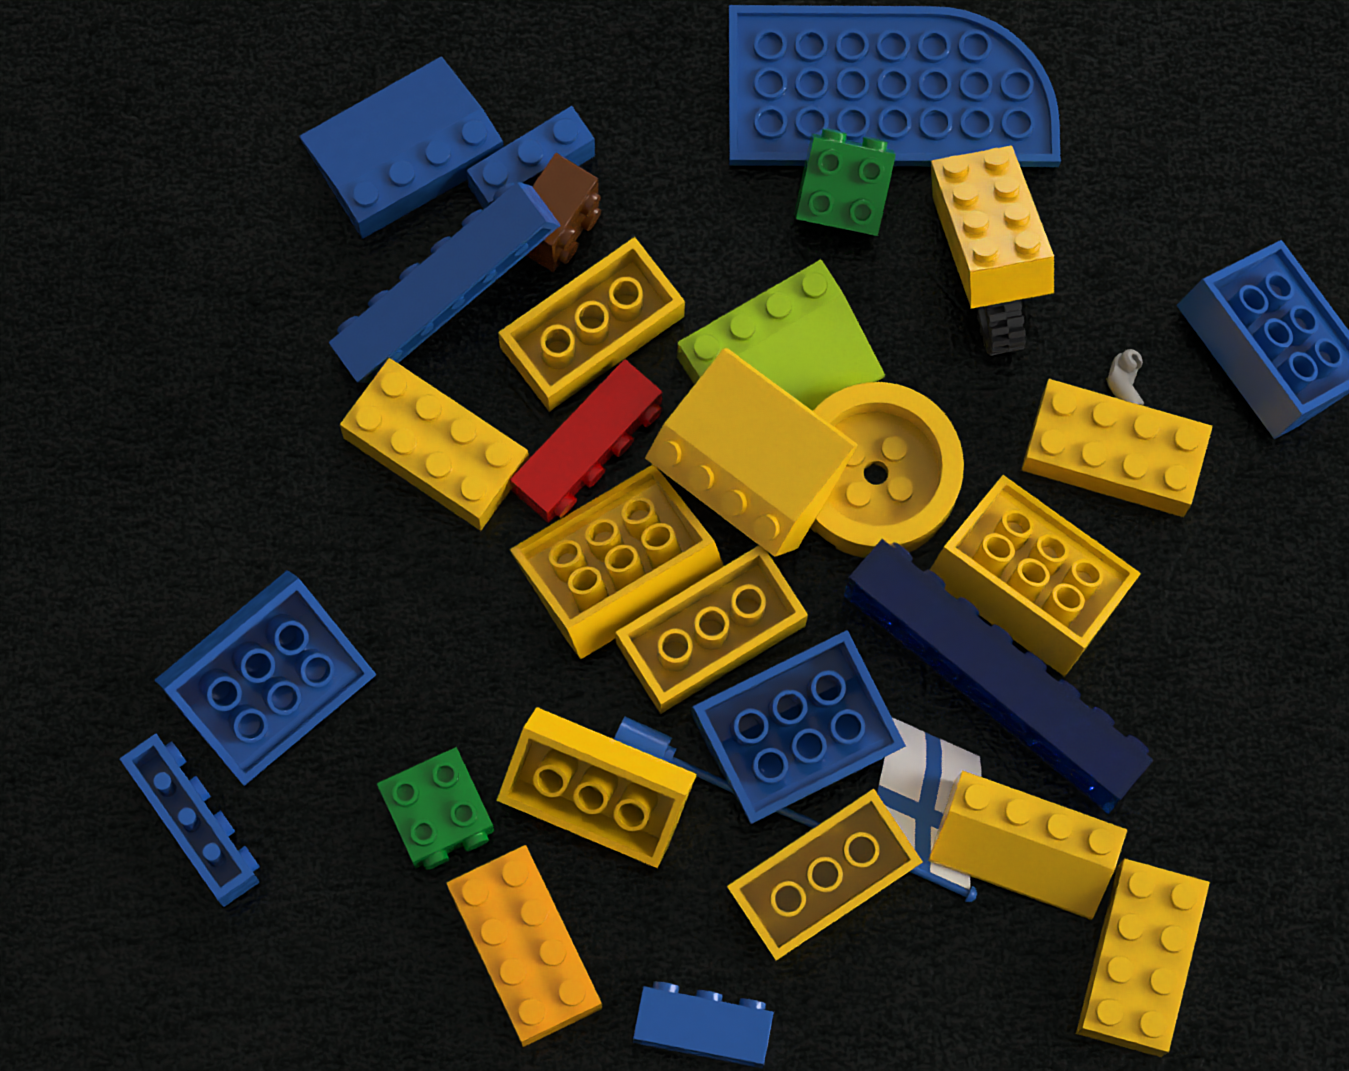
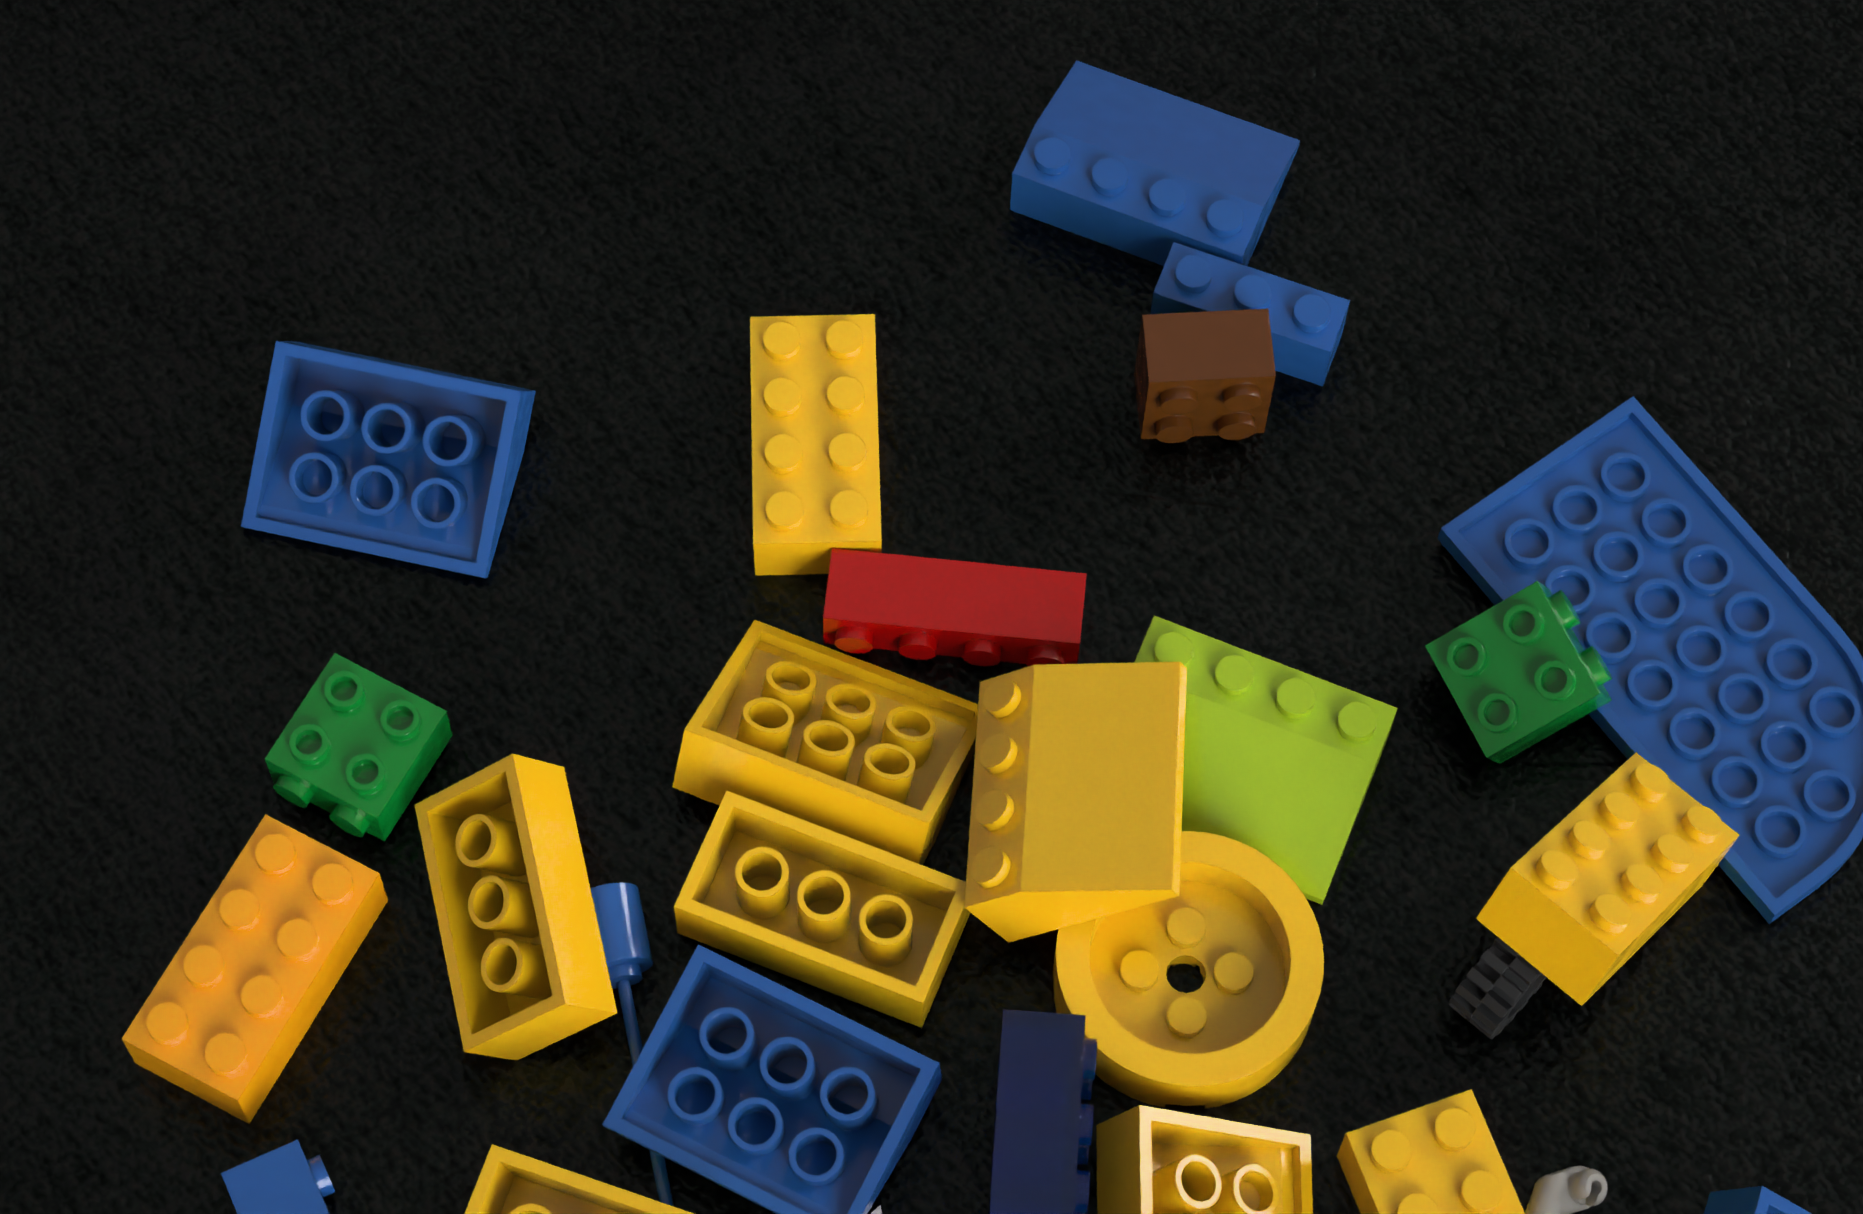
camera: 55 degrees right, 10 degrees down
blue brick [120,734,260,907] -> none
blue brick [329,182,561,384] -> none
yellow brick [498,237,685,412] -> none

